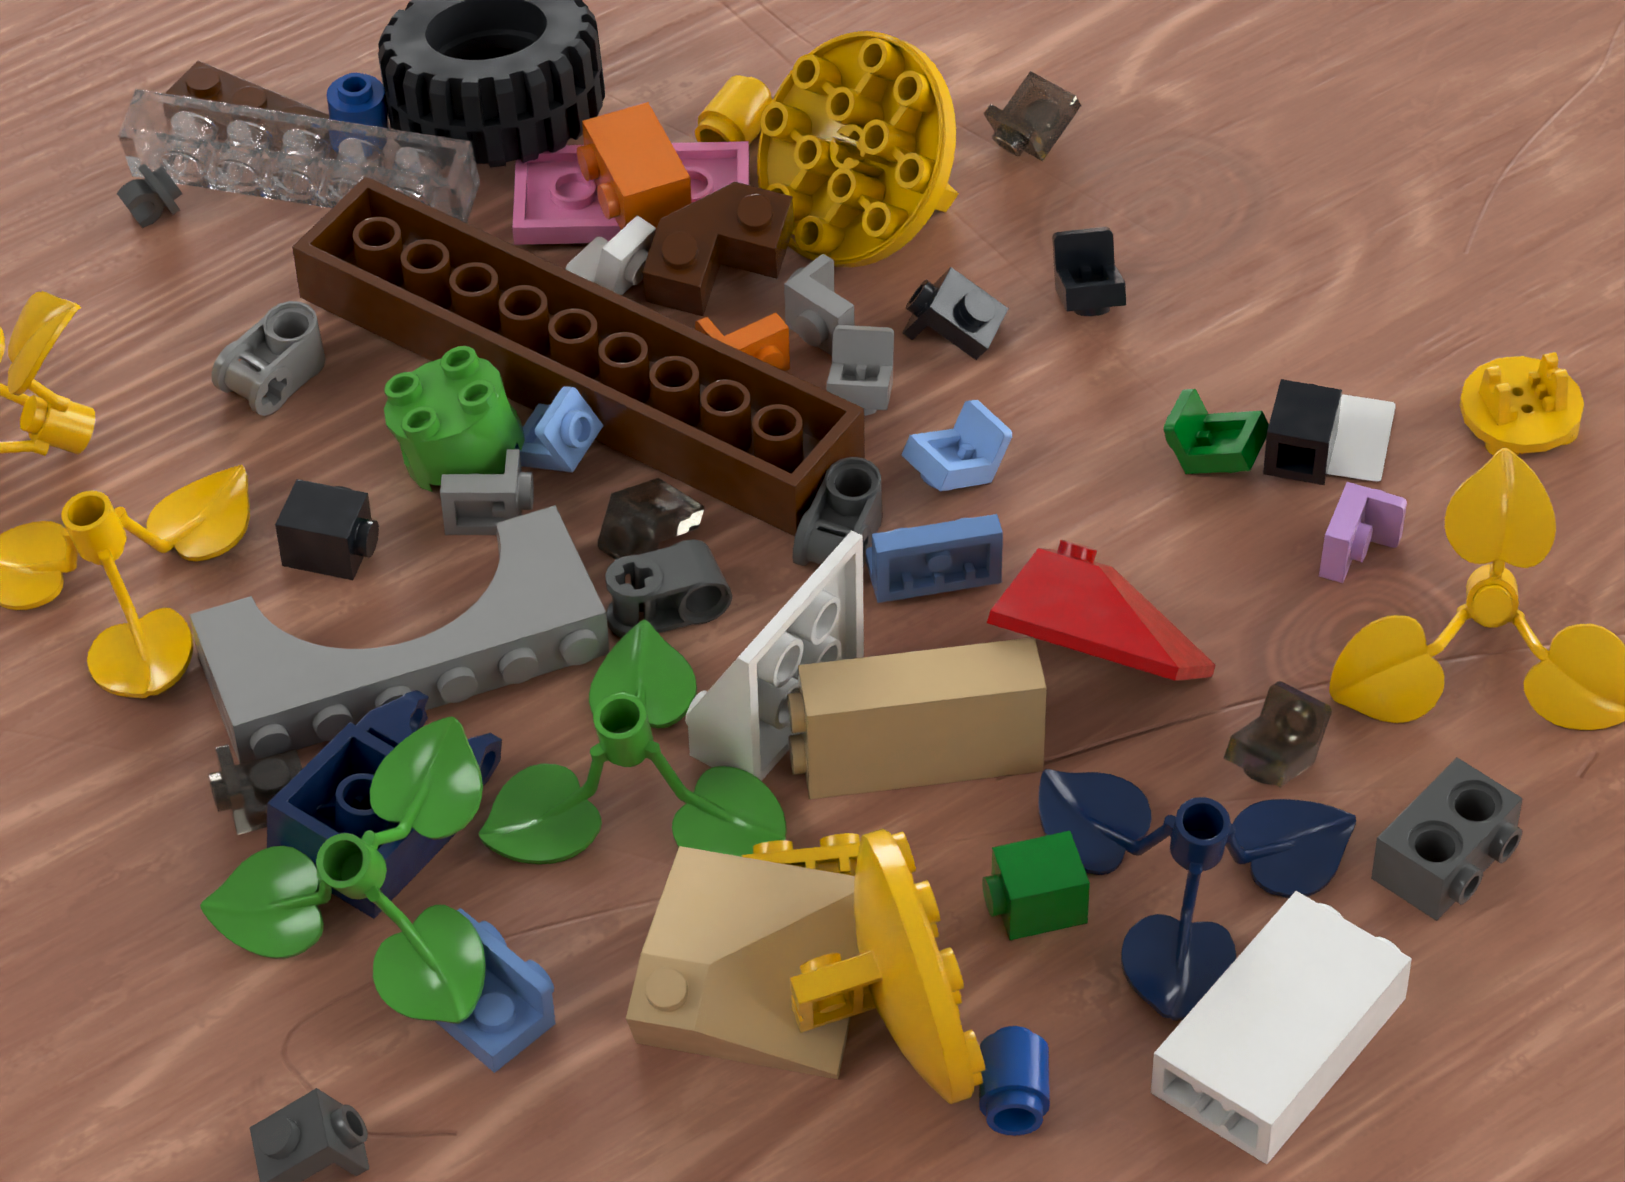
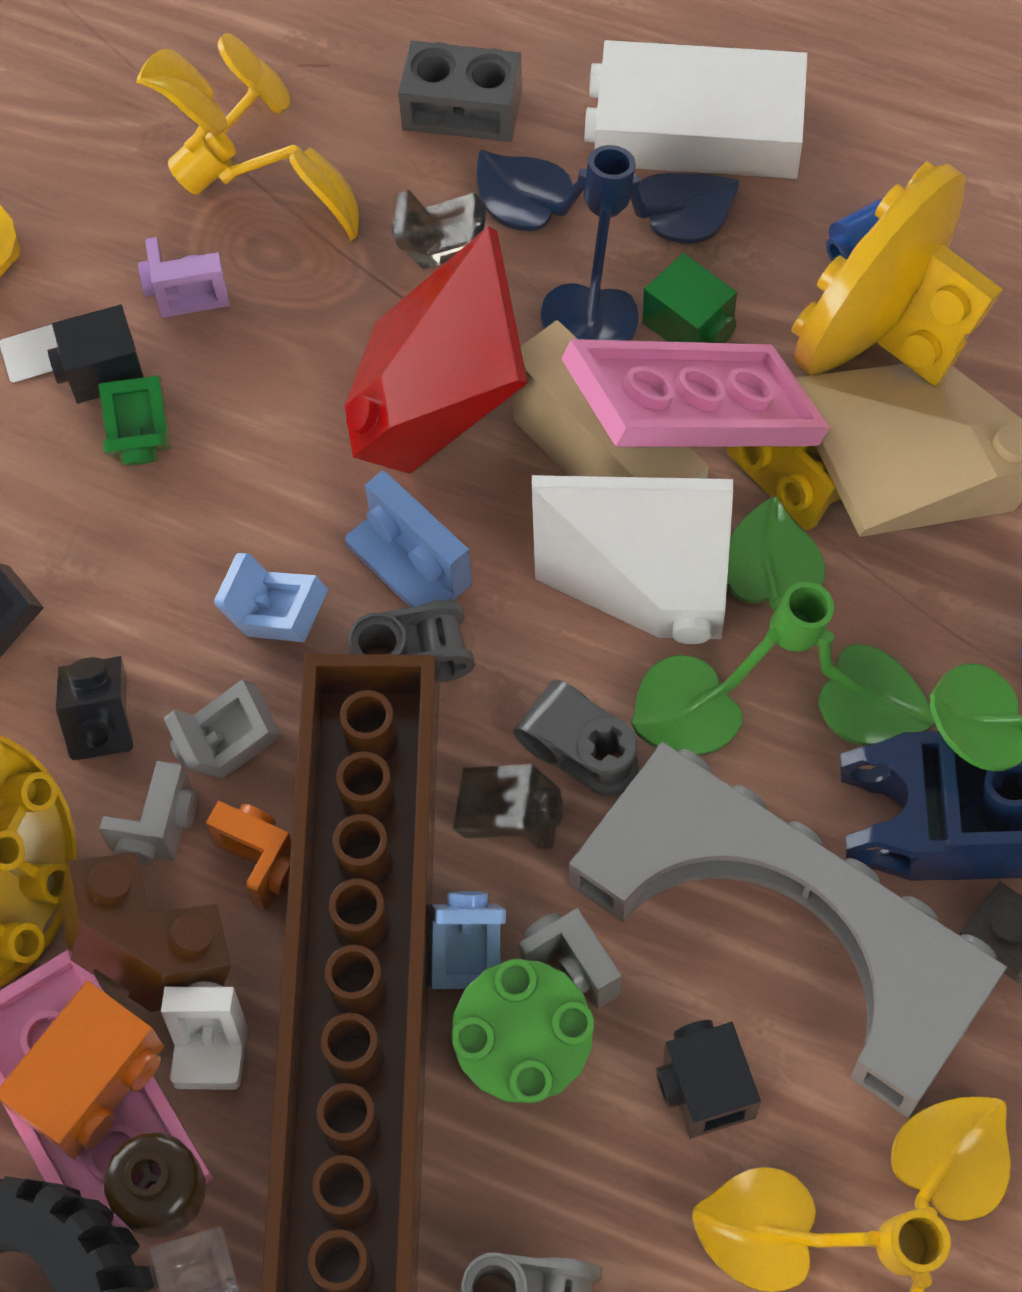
camera: 120 degrees left, 15 degrees up
none -> dark brown head [104,1133,206,1237]
none -> bright pink plate [561,339,830,448]

